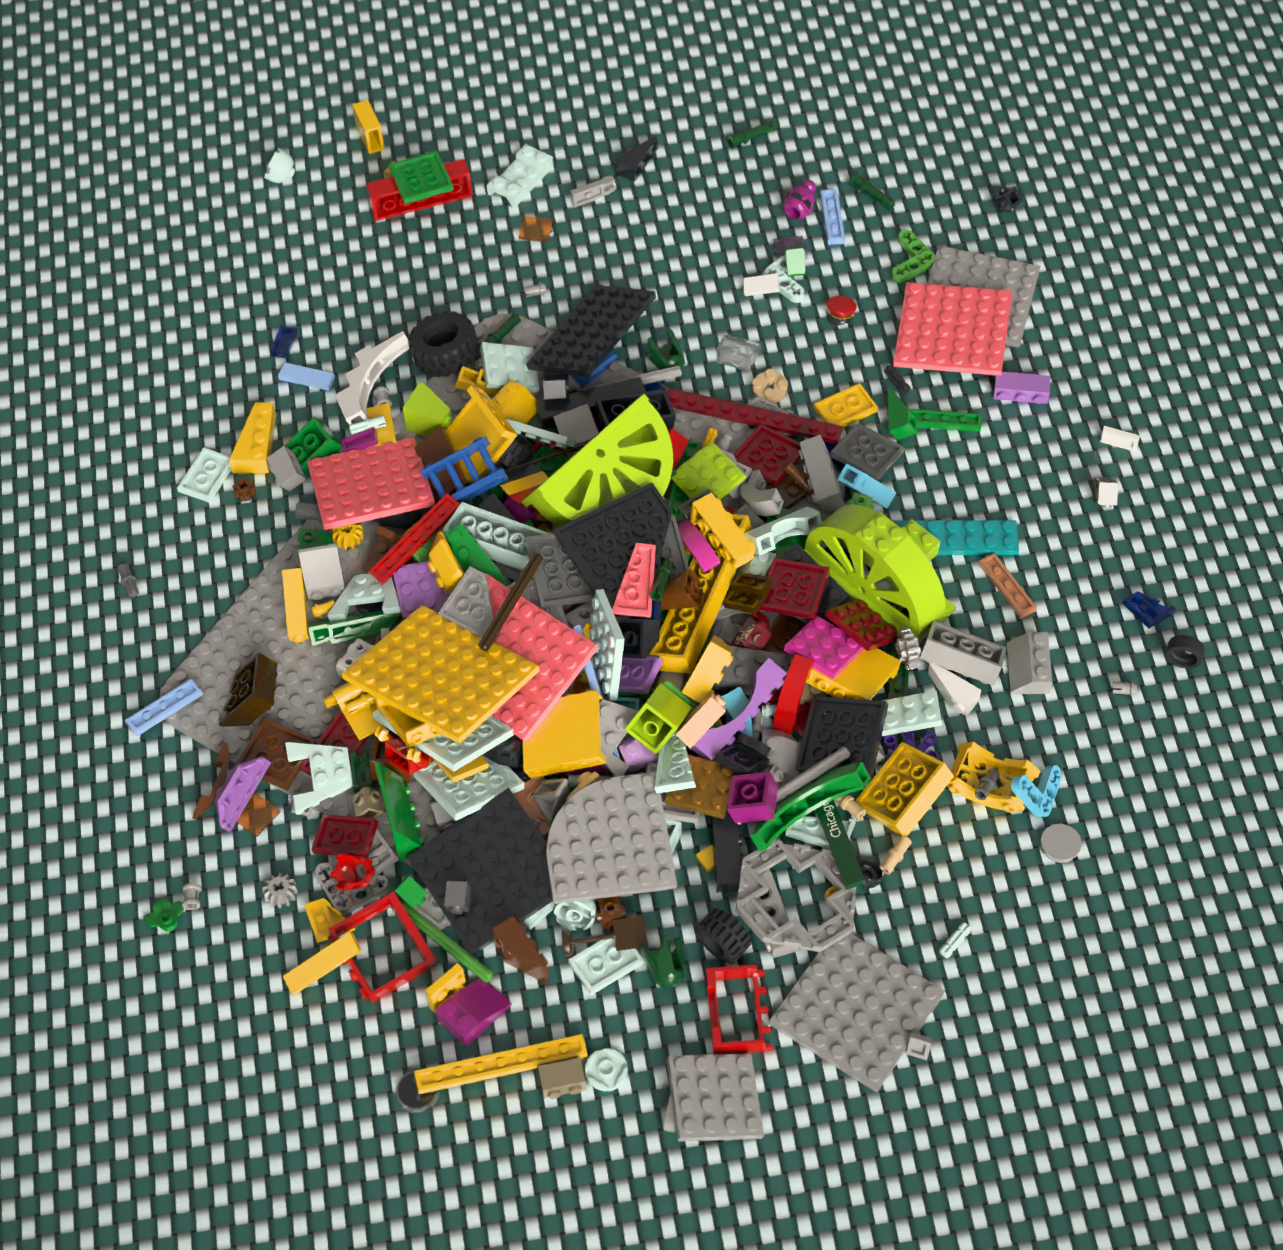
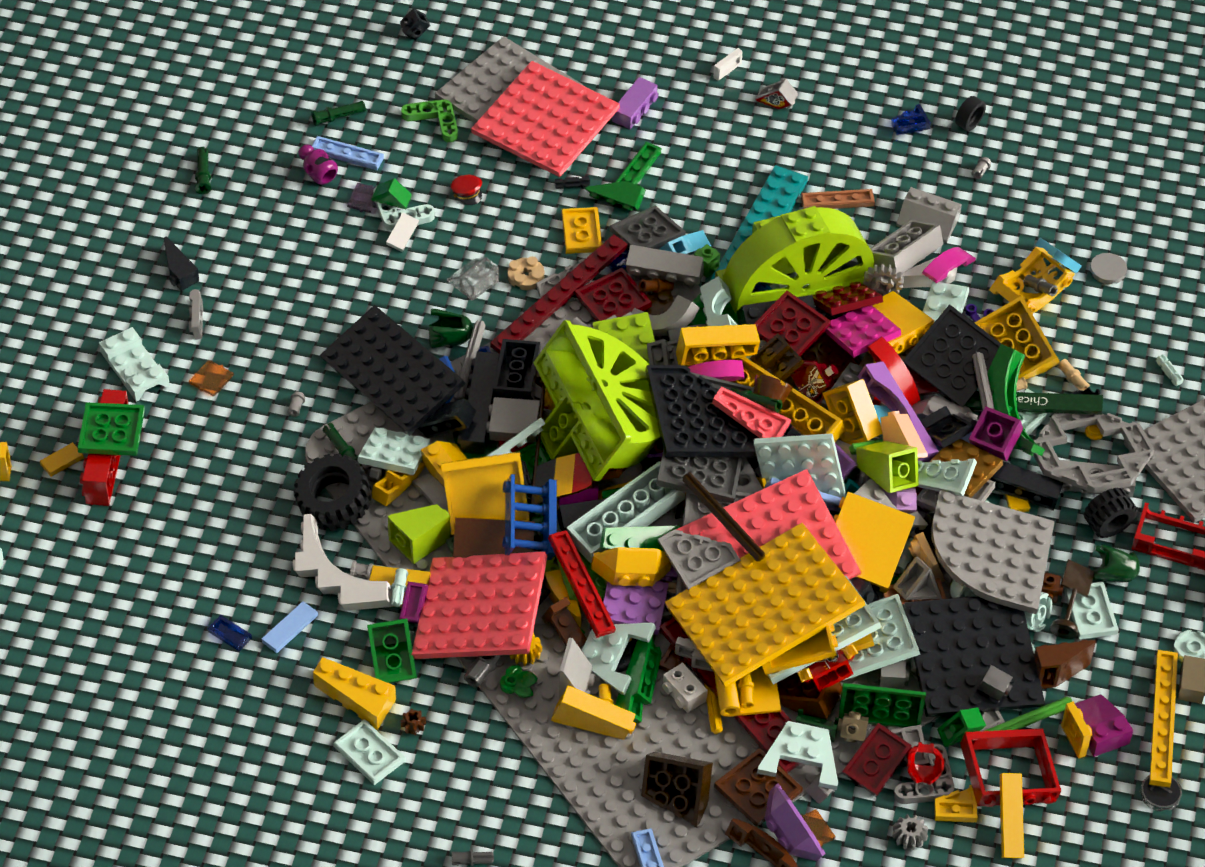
camera: 70 degrees left, 5 degrees down
light grey brick [267,446,306,492] -> none
none -> dark pink slope [922,247,976,283]

